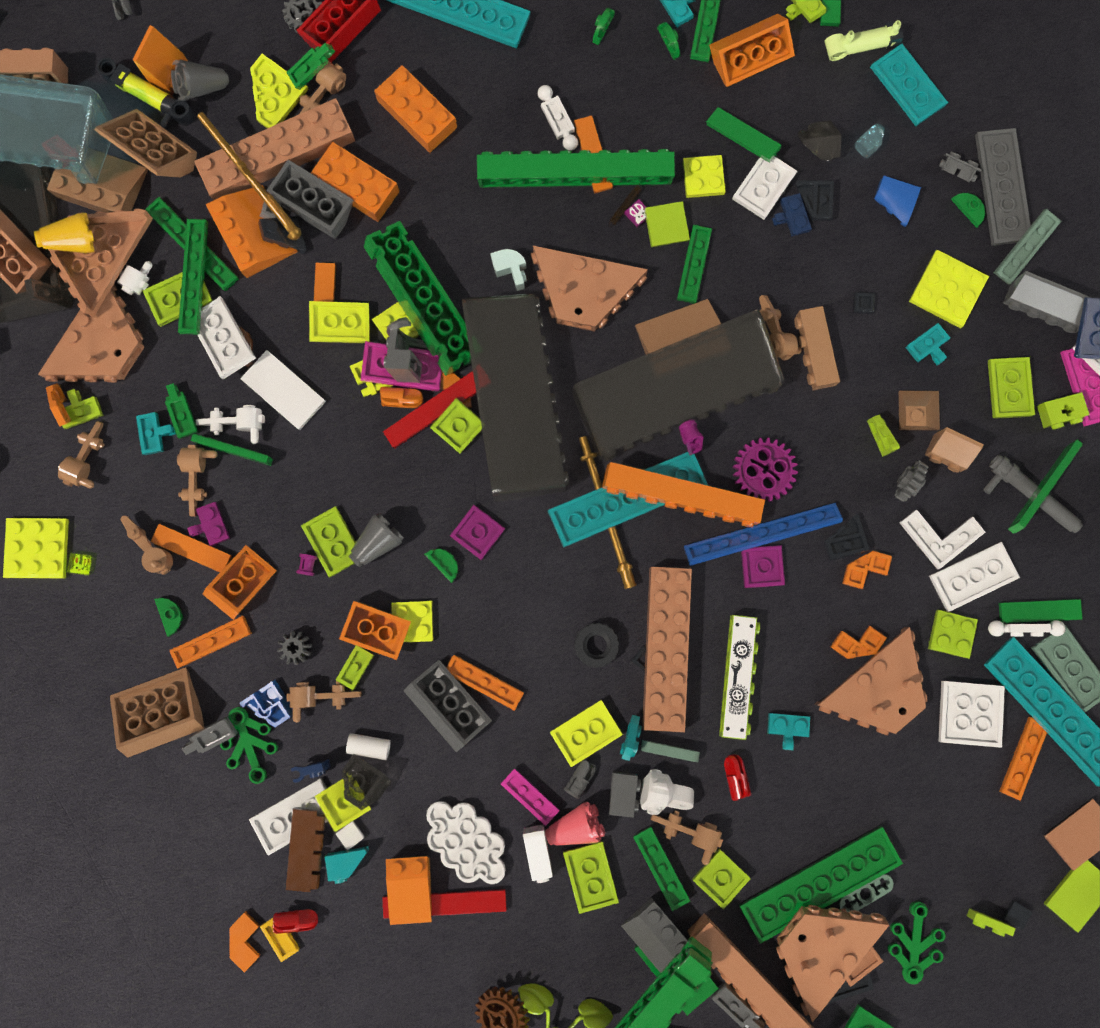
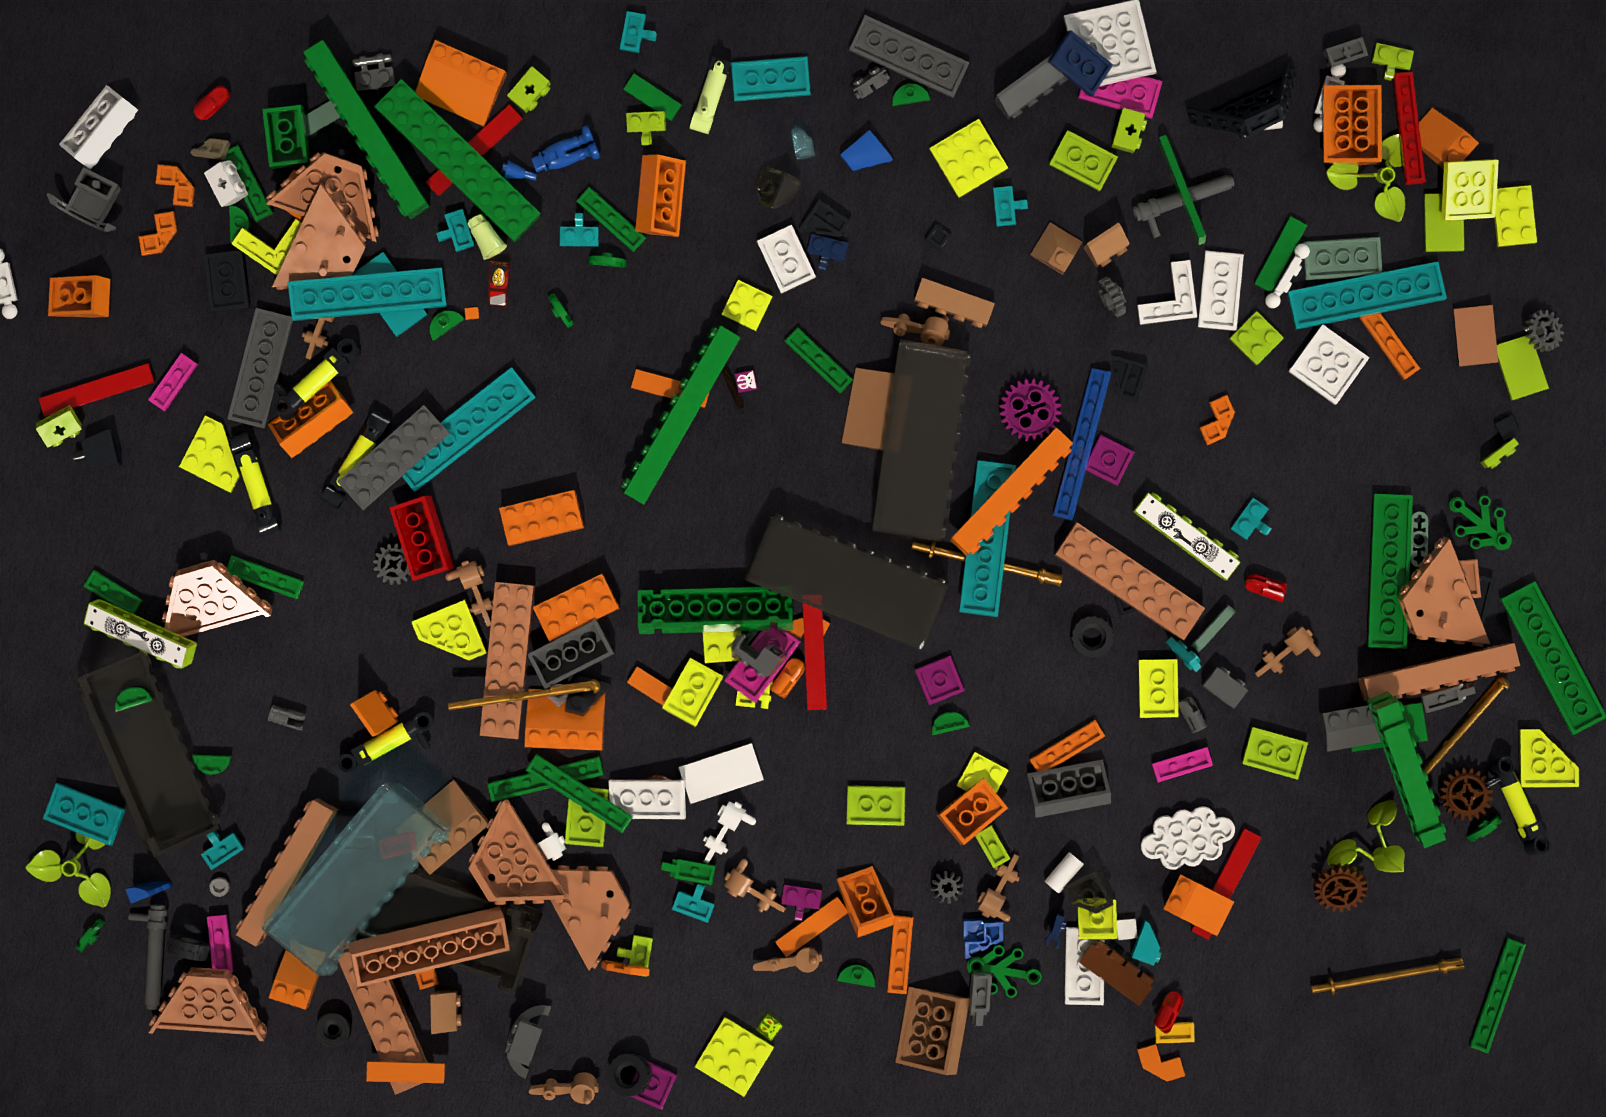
camera: 60 degrees left, 5 degrees up
yellow cone [34,213,94,253] -> none
medium nougat piece [58,421,104,488] -> none
medium nougat slope [95,109,197,178] -> none
dark grey cone [171,60,229,101] -> none
green tile [191,434,273,466] -> none
green hinge [287,43,335,90] -> none
magenta bush [296,554,317,576] -> none
dark grey cone [349,513,404,567] -> none
lime tile [430,398,486,453] -> none
light aqua brick [490,249,527,291] -> none
white slope [523,824,553,883] -> none
nougat piece [531,246,647,331] -> none
white plate [538,85,578,150] -> none
coral cone [545,802,605,846] -> none
green plate [633,826,690,911] -> none
white piece [640,769,694,815] -> none
lime tile [644,201,690,248] -> none
magenta piece [679,420,704,455] -> none
lime plate [692,849,751,909] -> none
green tile [706,107,781,163] -> none
nougat piece [815,627,927,736] -> none
orange tile [842,551,892,589] -> none
lime wing [867,415,900,457] -> none
sand green tile [993,209,1061,284] -> none

